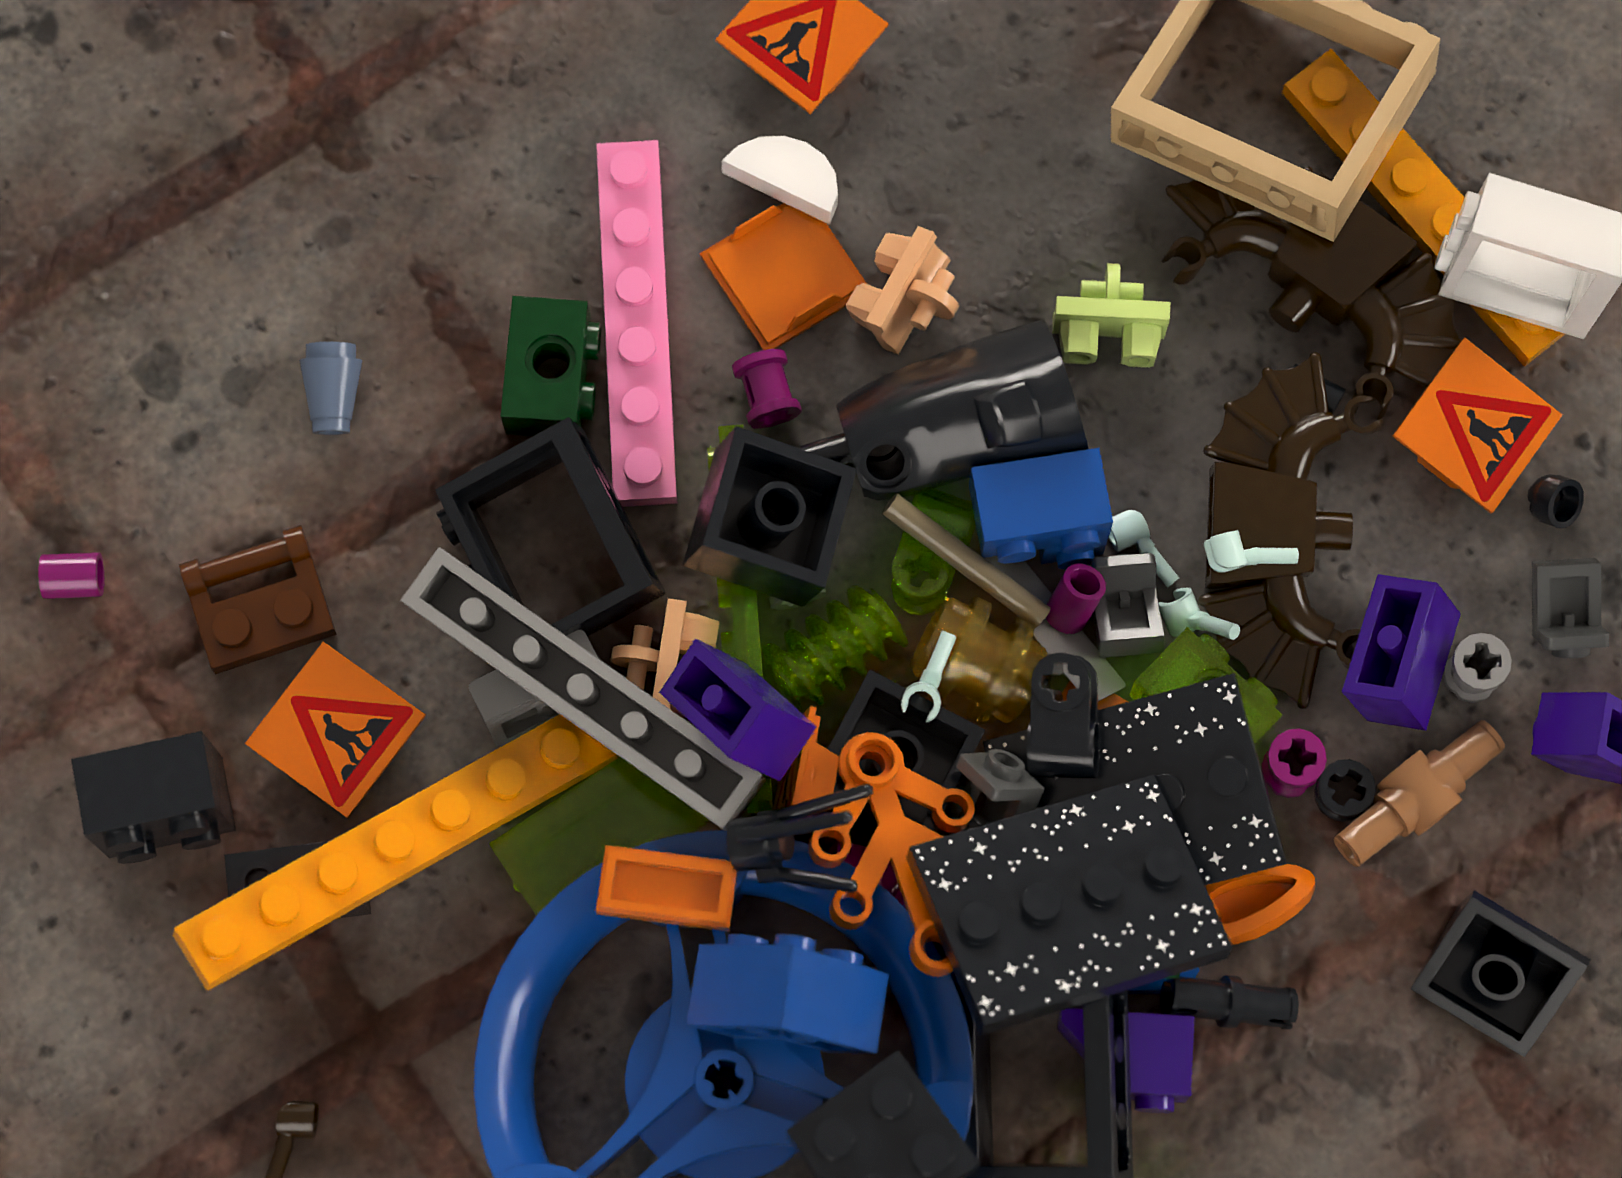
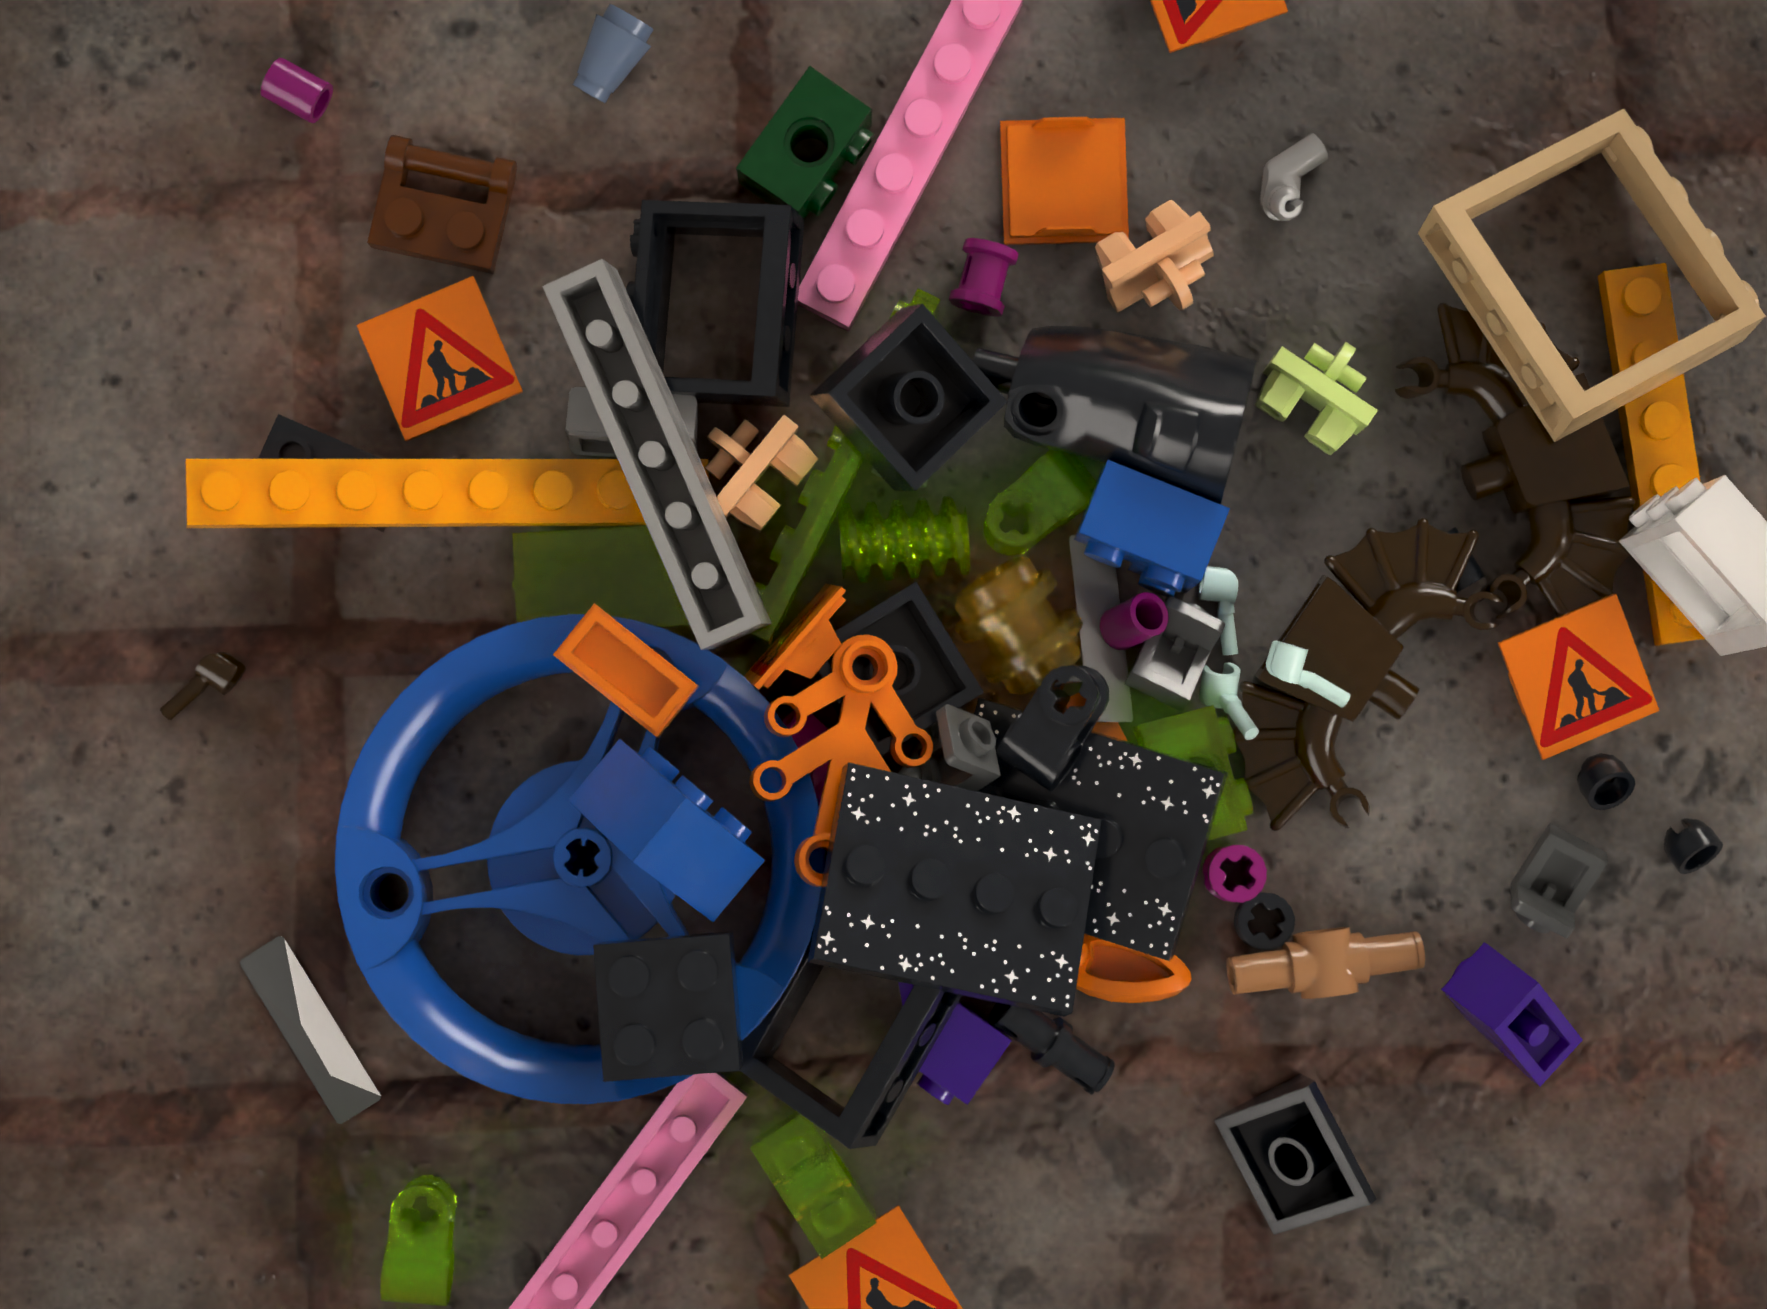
camera: 25 degrees right, 10 degrees up
black brick [71,731,236,864] -> none
dark purple brick [659,638,817,781] -> none
white tile [722,136,838,225] -> none
black plant [726,784,874,893] -> none
dark tan bar [882,493,1050,628] -> none
light aqua hand [901,631,957,722] -> none
dark purple brick [1342,574,1461,731] -> none
light grey bush [1443,633,1512,703] -> none
none -> light grey arm [1259,133,1329,221]

